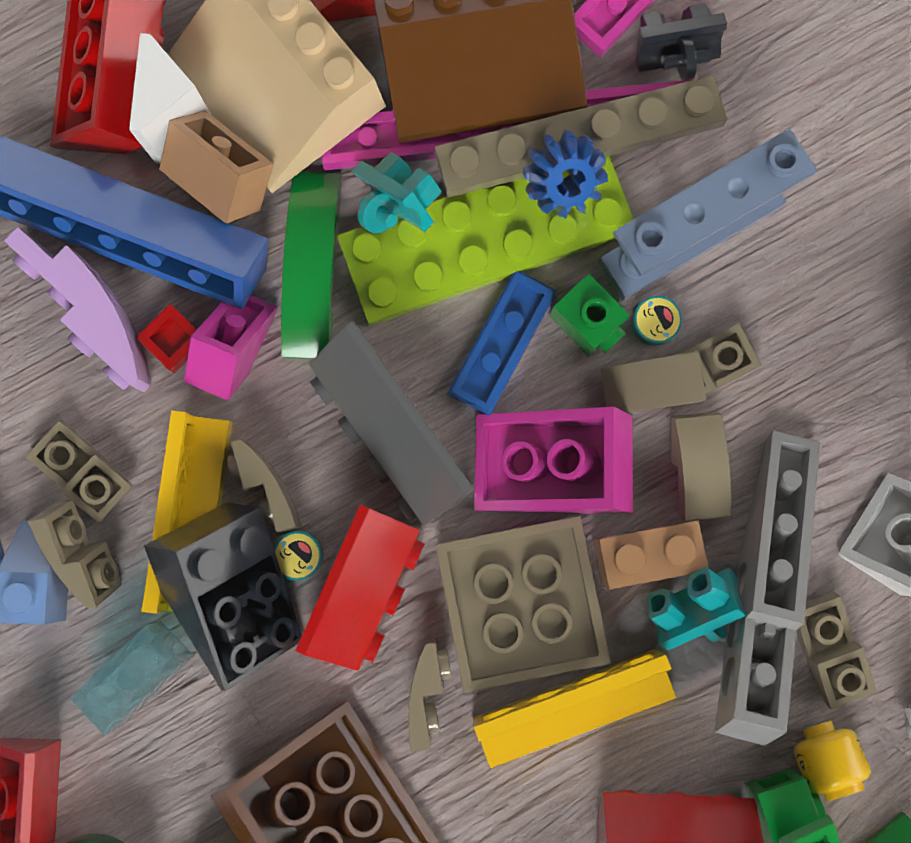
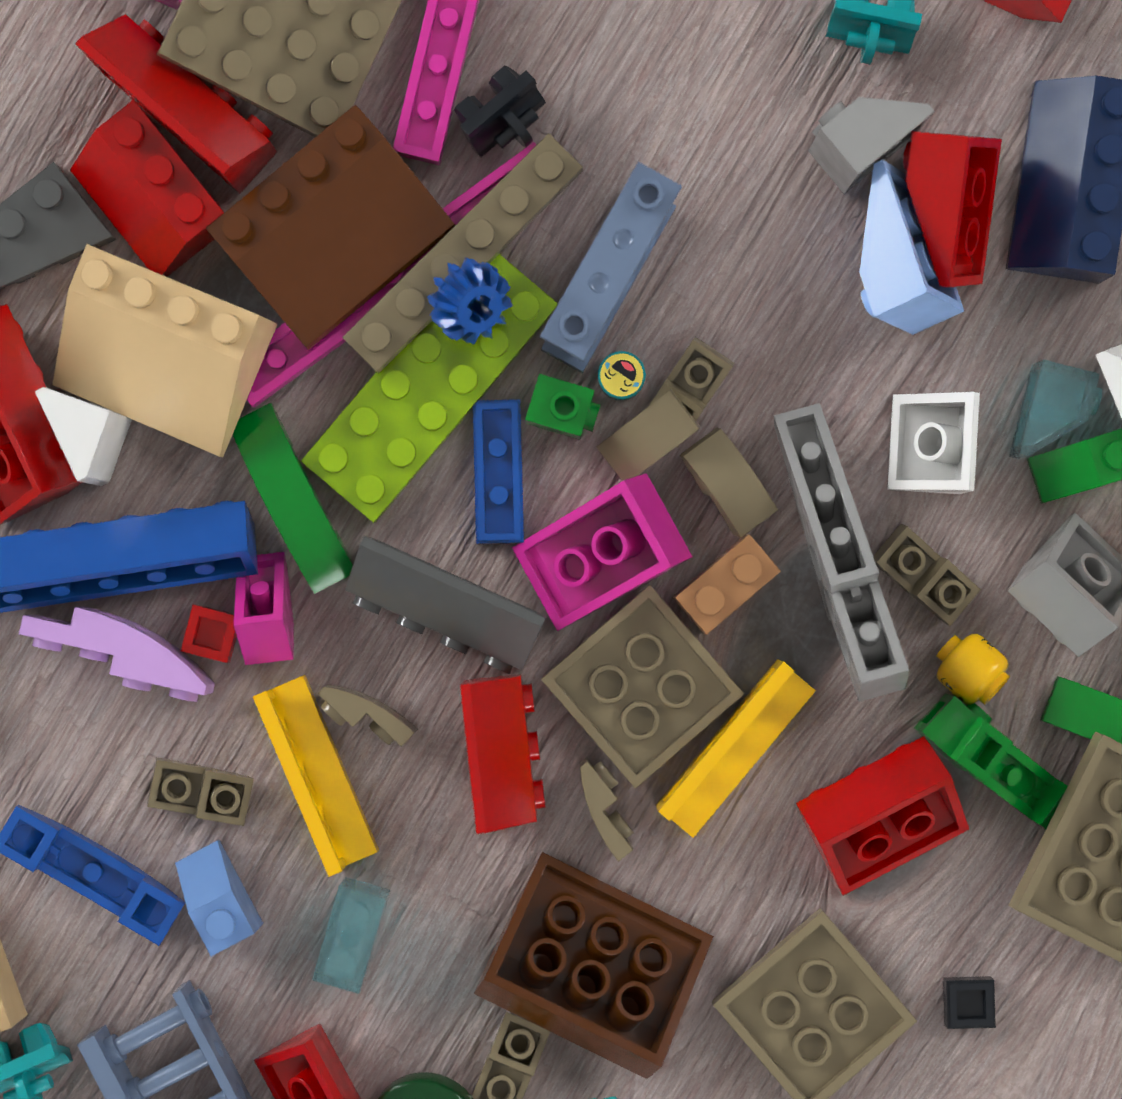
camera: 25 degrees left, 5 degrees up
dark tan slope [28,499,122,608] -> none
black slope [144,503,302,691] -> none
medium nougat brick [159,111,273,224] -> none
tile [274,531,323,581] -> none
teal hips [352,152,442,234] -> none
teal hips [646,567,746,651] -> none

